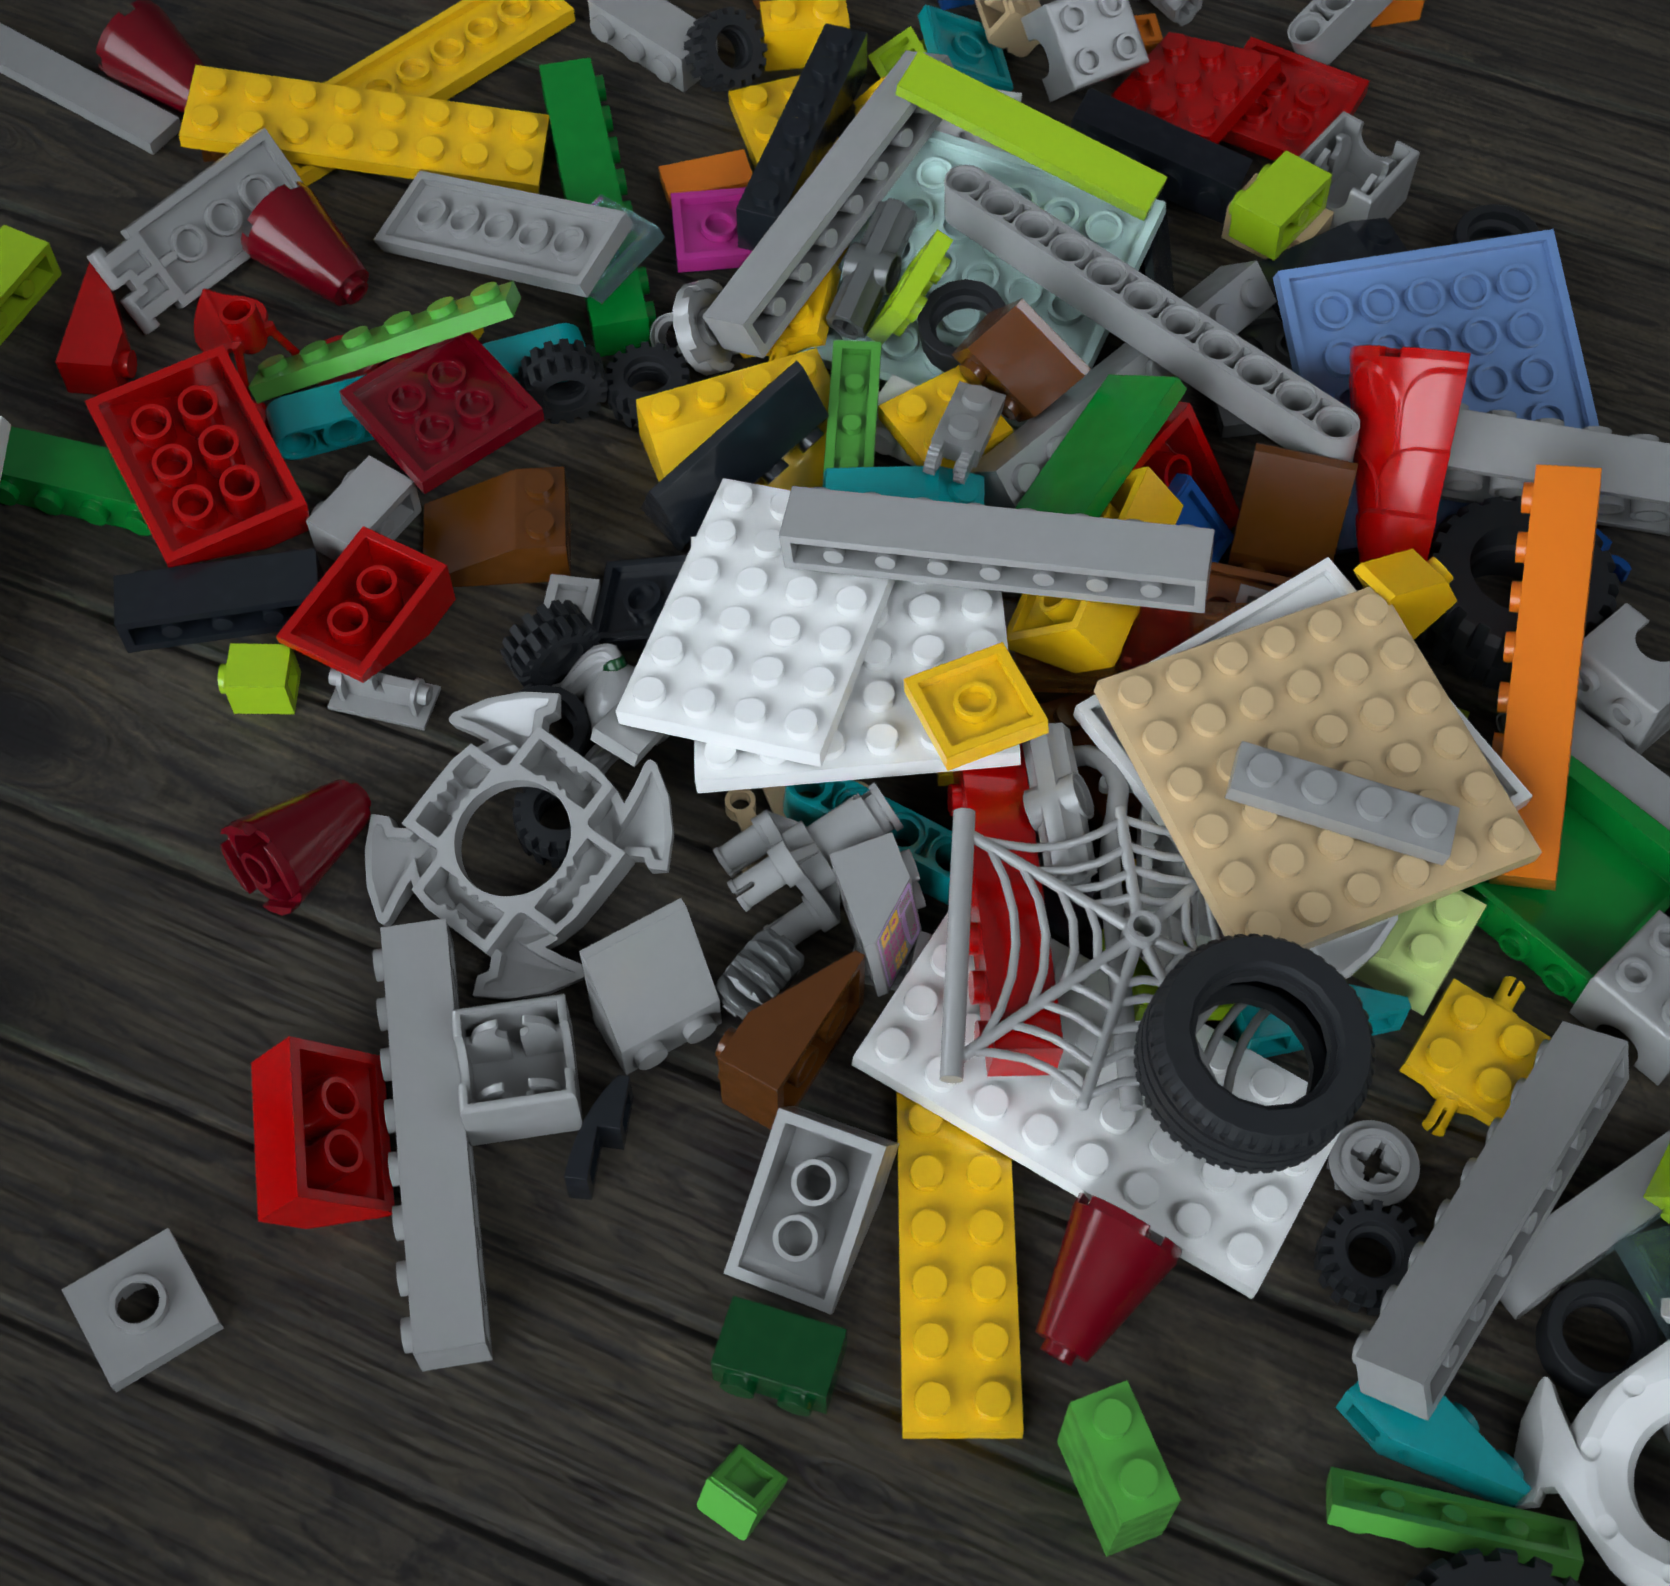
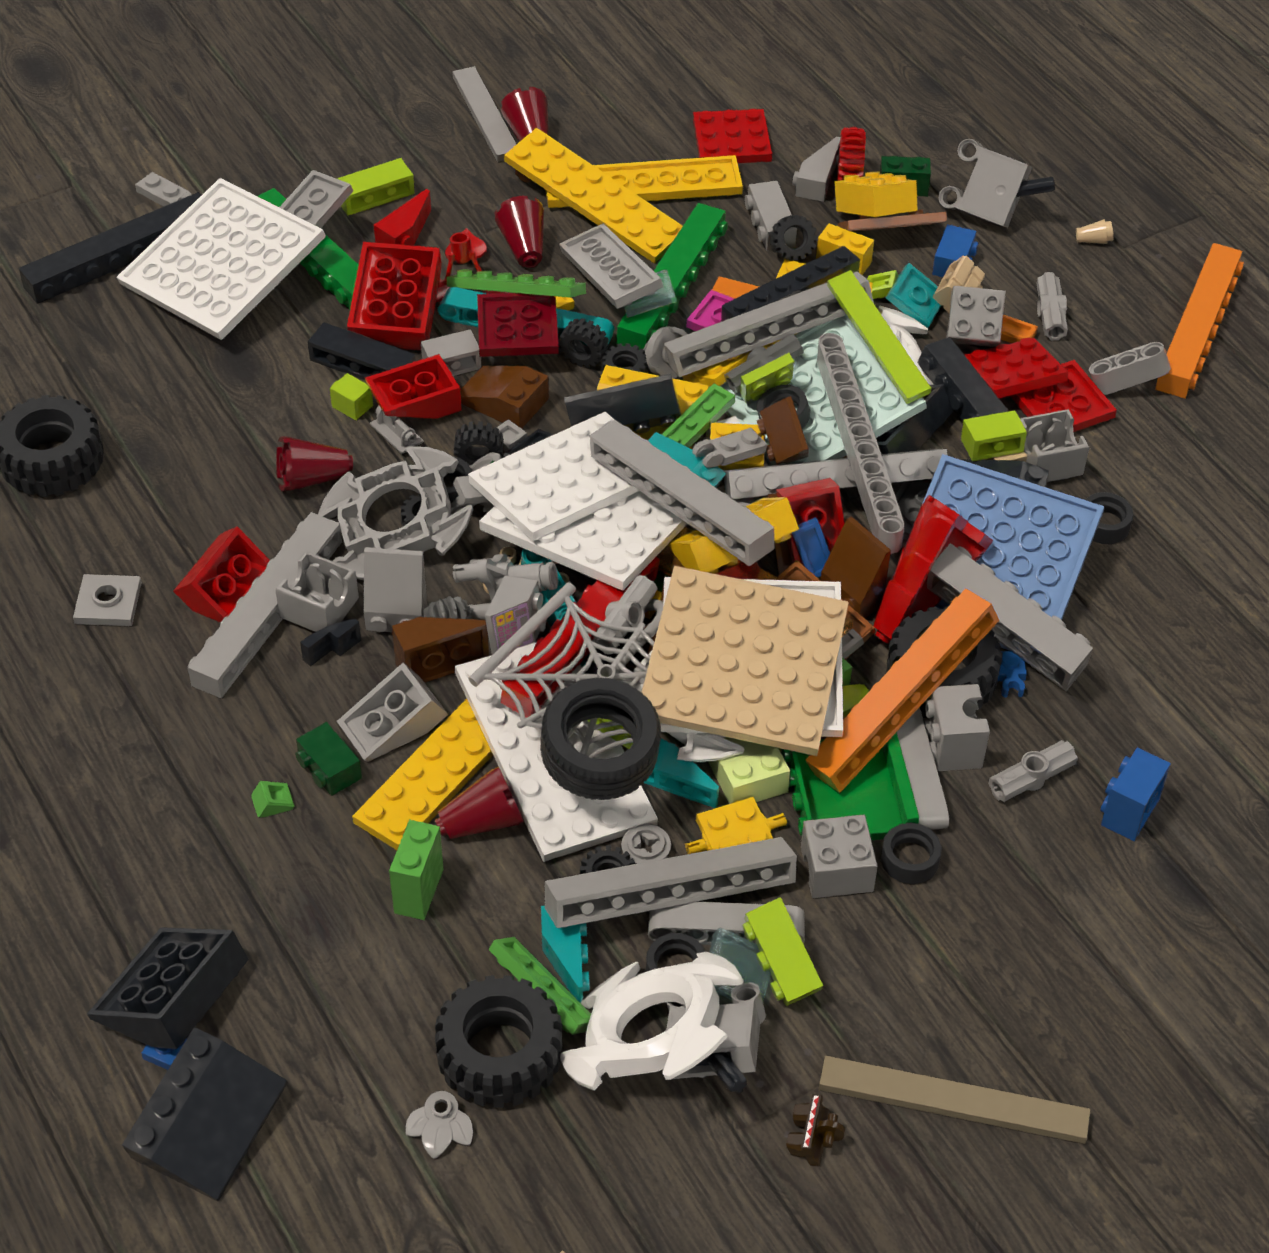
camera: 35 degrees right, 10 degrees down
light grey hinge [86,128,303,335] -> none
yellow plate [903,642,1049,771] -> none
green tile [1015,374,1187,517] -> none
light grey plate [1225,741,1460,866] -> none
yellow slope [1353,548,1457,640] -> none

